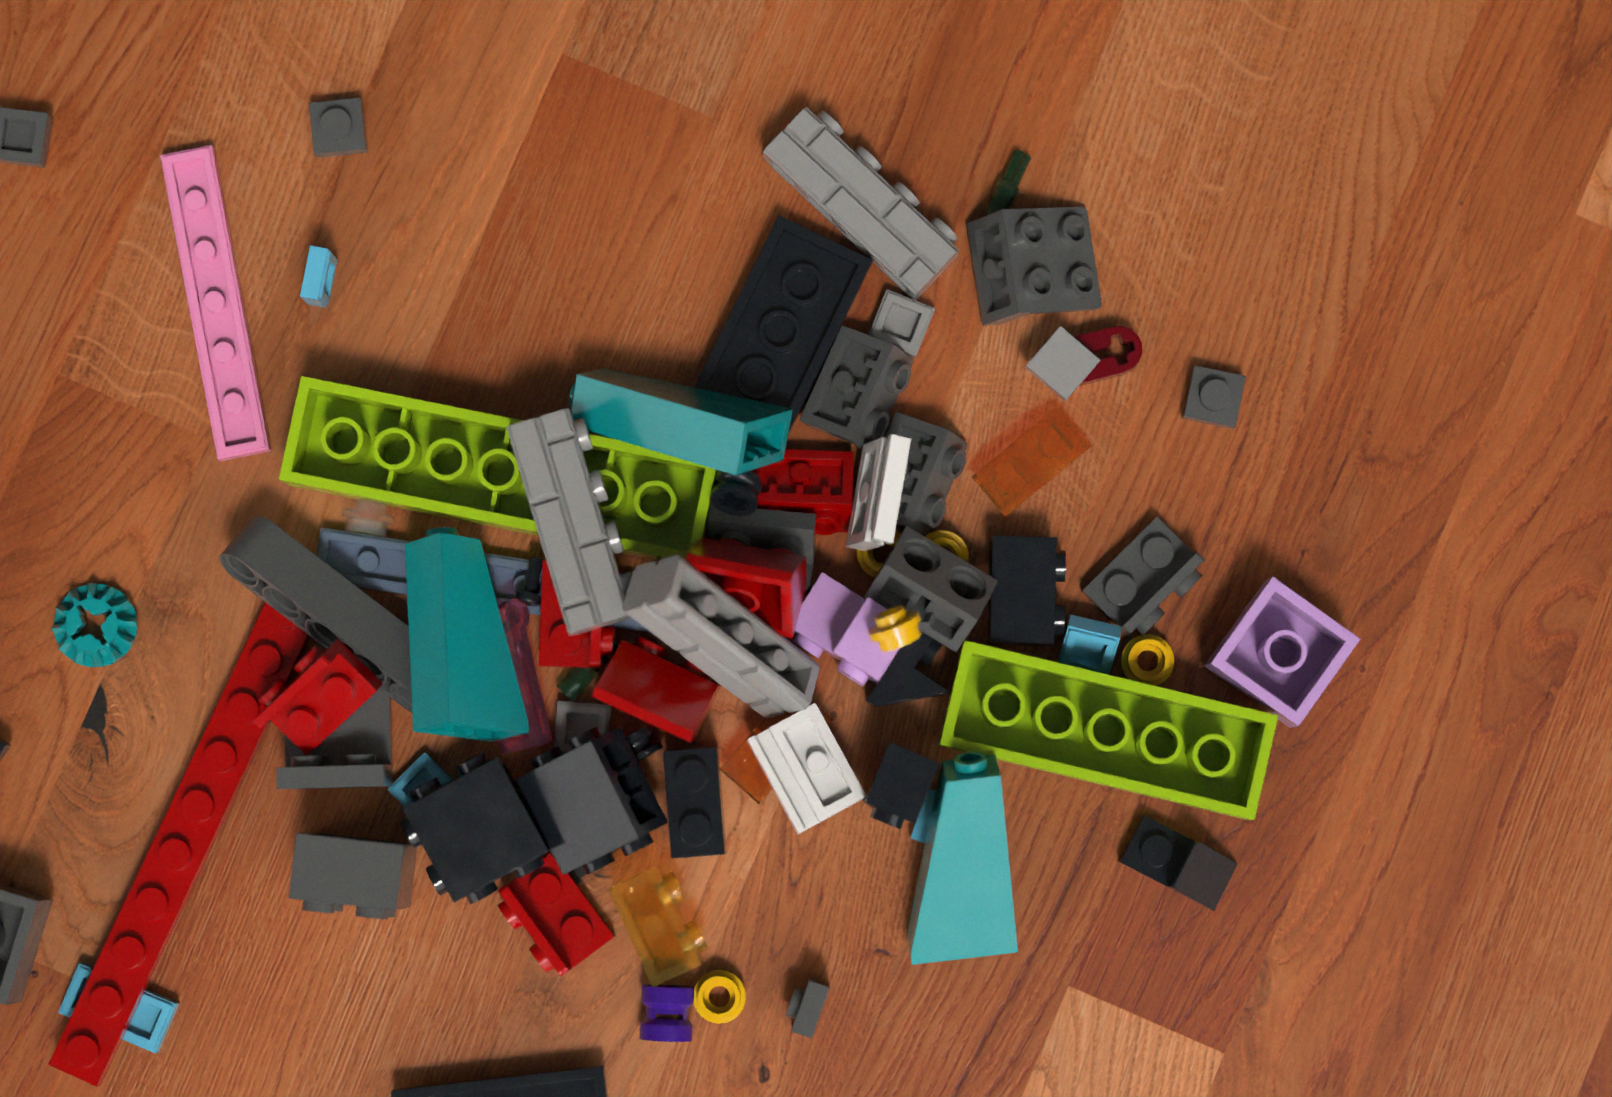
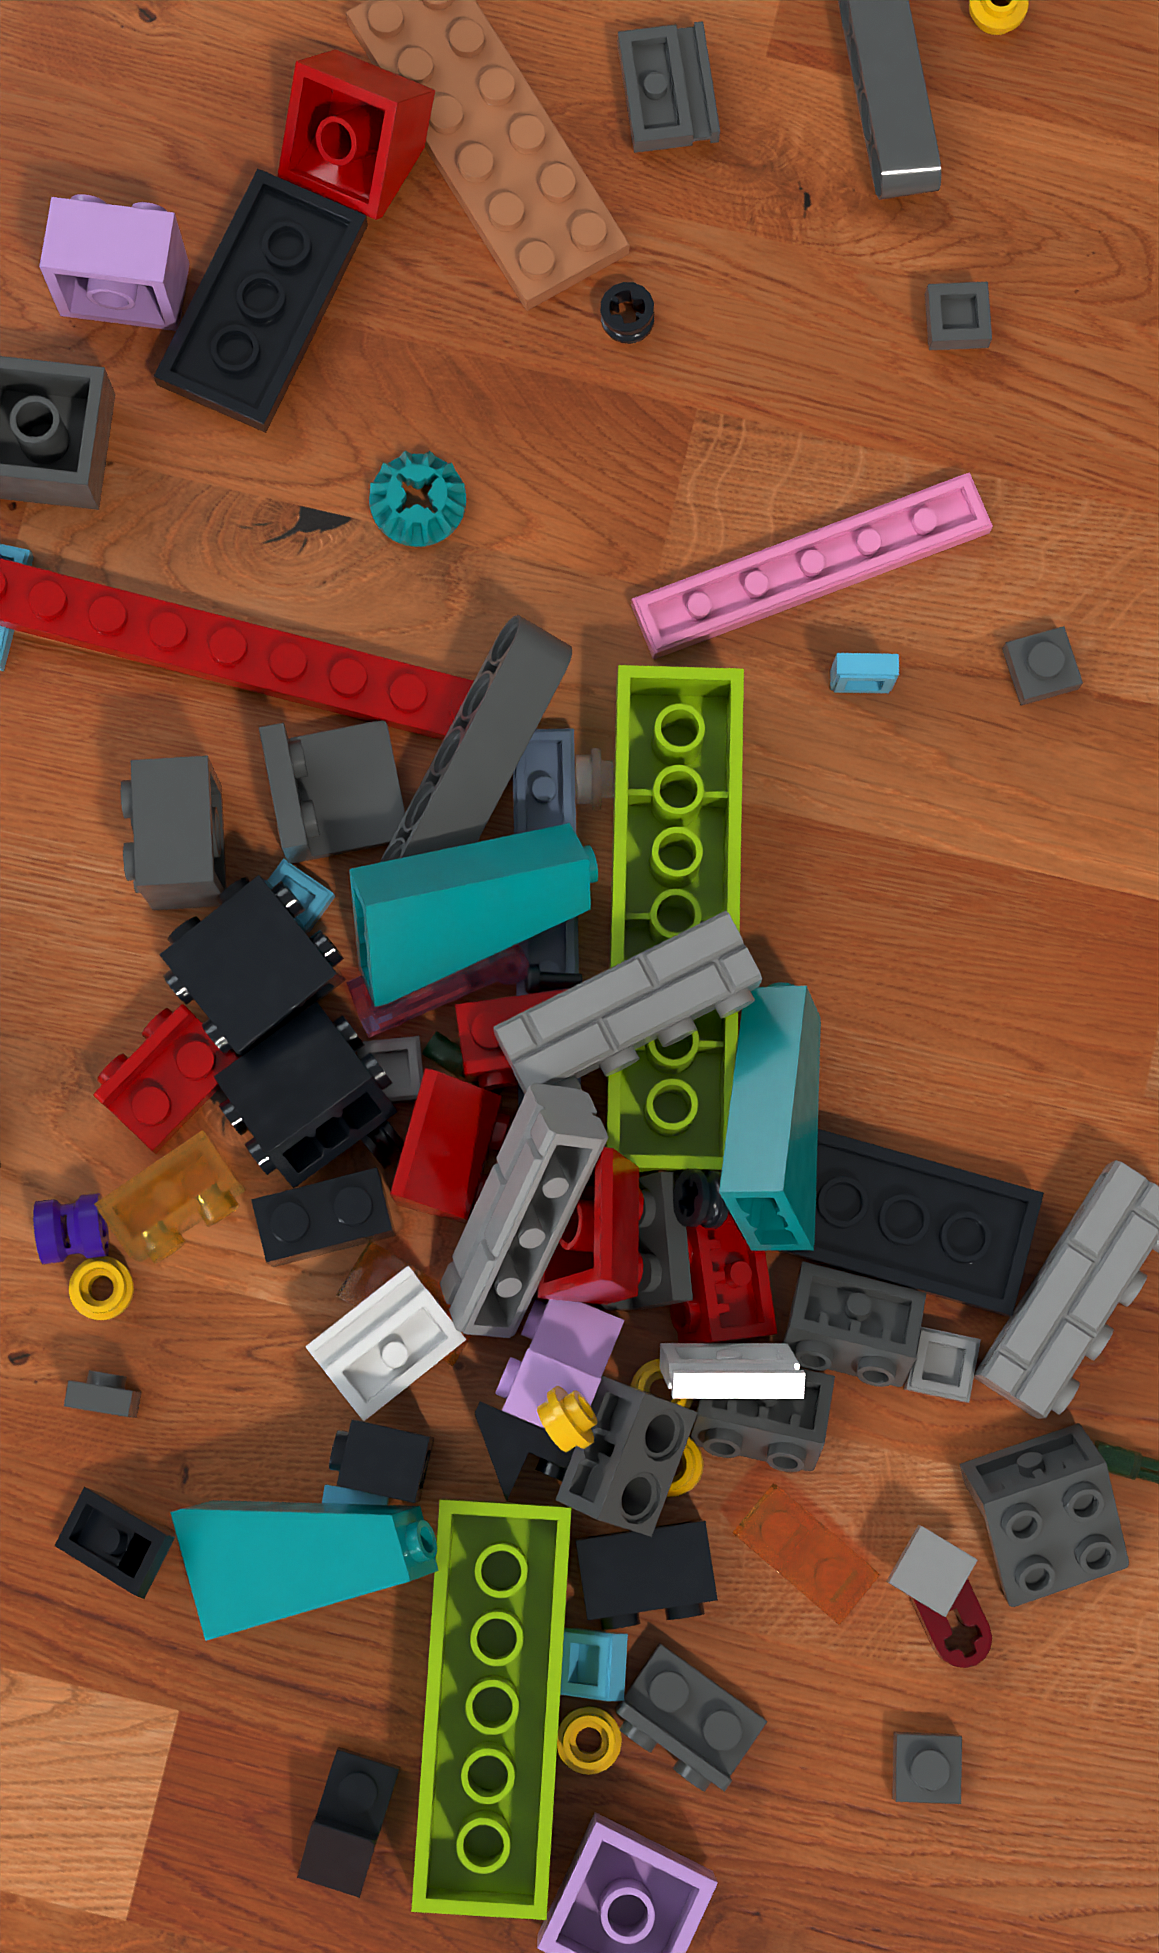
camera: 70 degrees right, 5 degrees down
red bracket [253,638,383,756] -> none
none -> black slope [54,1487,176,1599]

